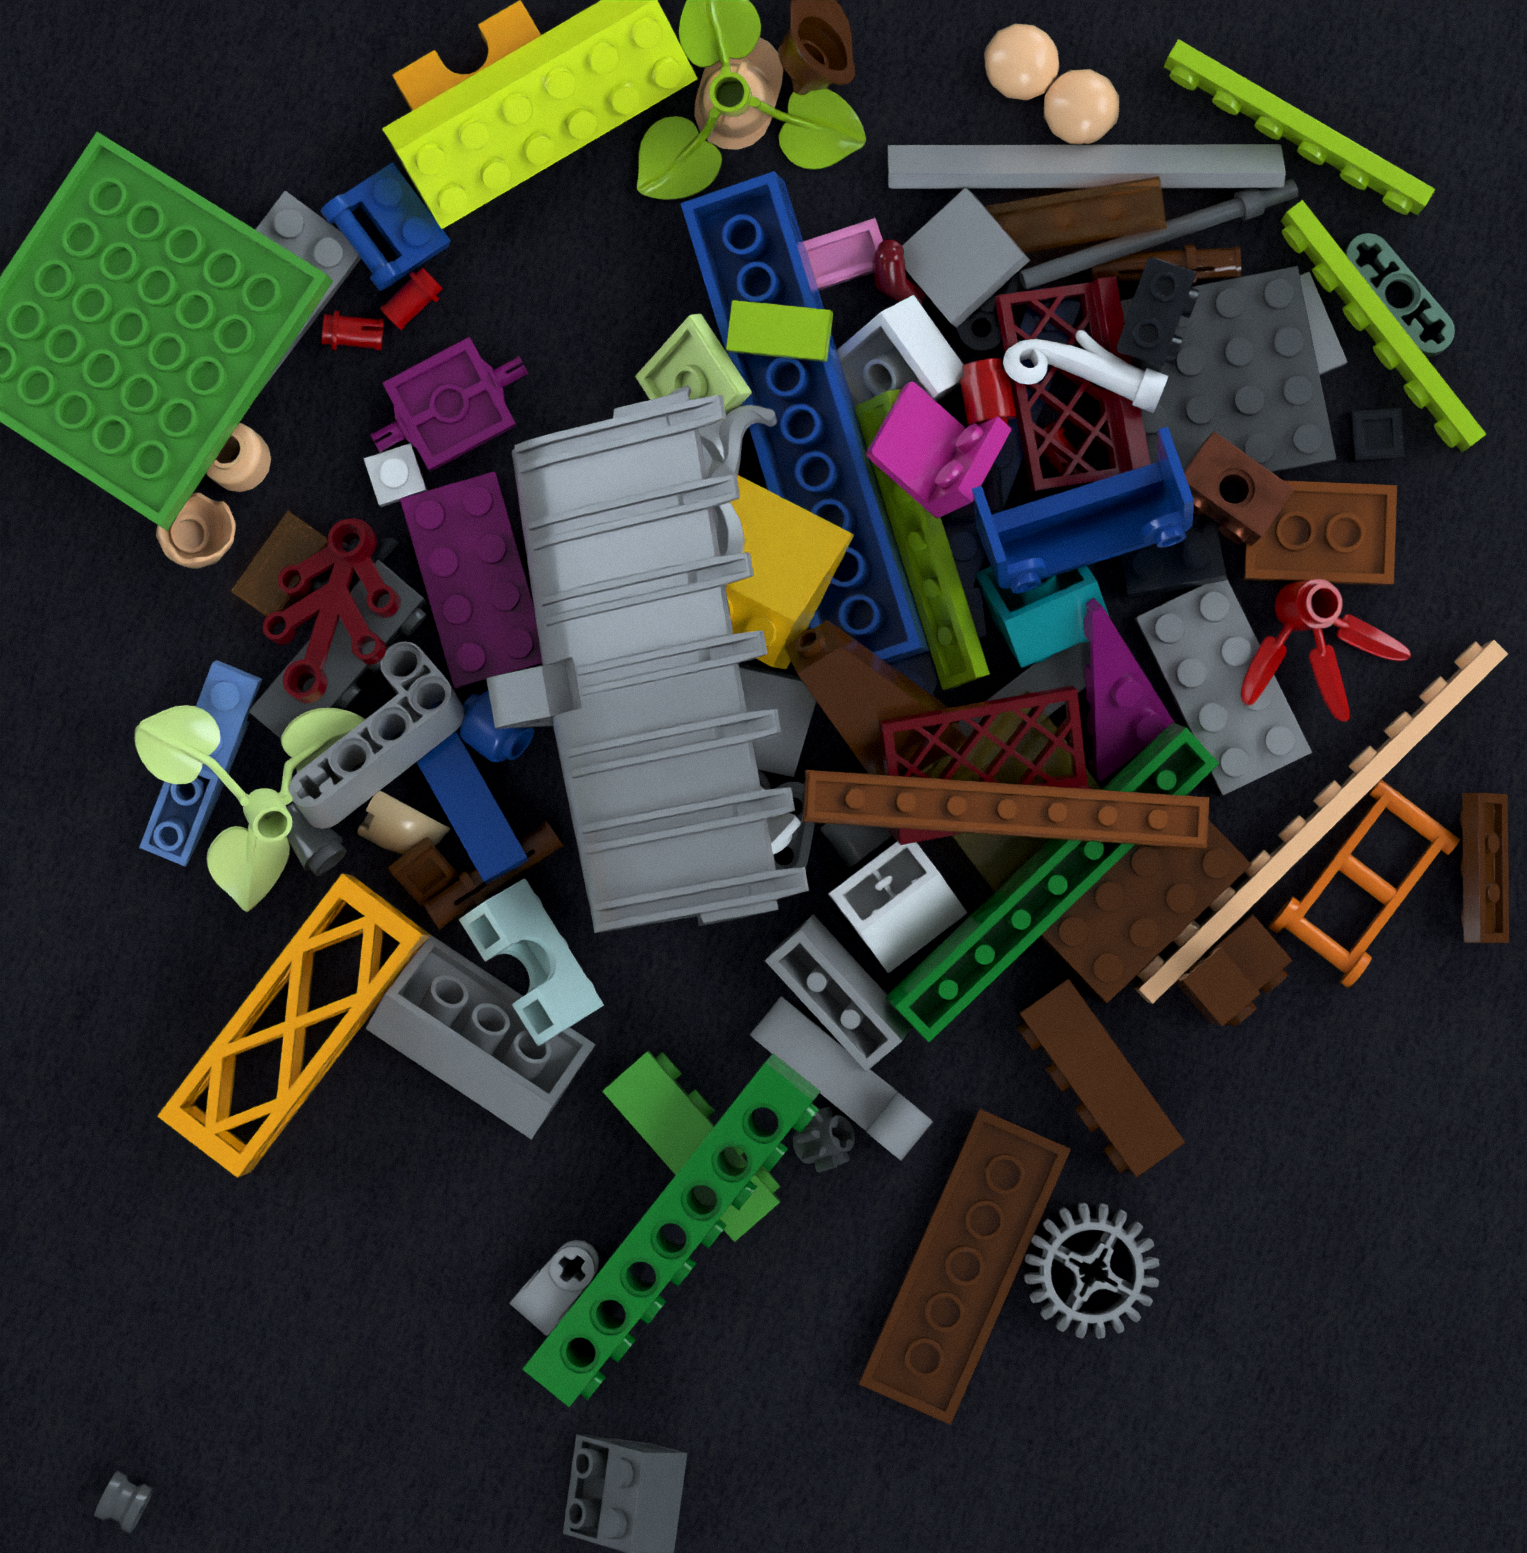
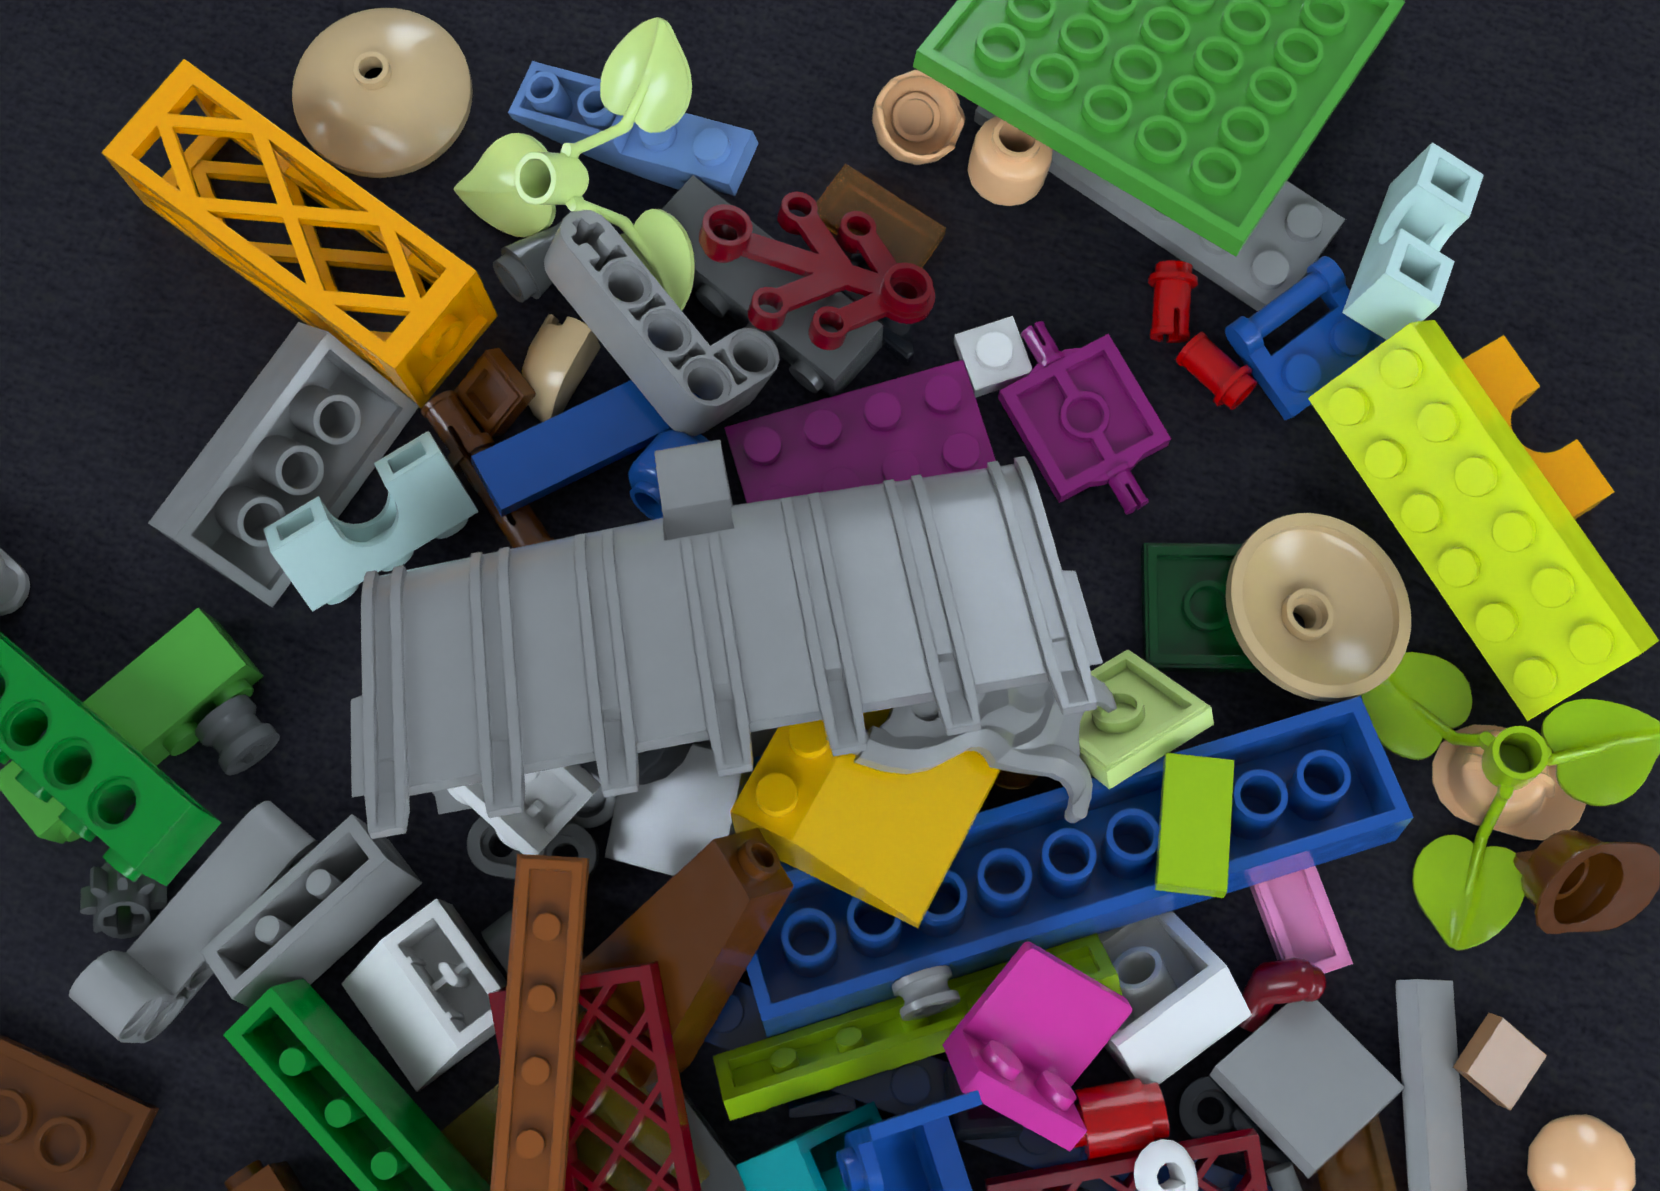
camera: 90 degrees right, 10 degrees down
none -> dark grey wheel [195,694,280,776]
none -> tan dish [292,8,473,178]
none -> light grey bush [892,965,961,1021]
none -> dark green tile [1141,543,1261,673]
none -> tan dish [1226,513,1411,702]
none -> light aqua arch [1342,142,1484,340]
none -> tile [1453,1013,1547,1111]

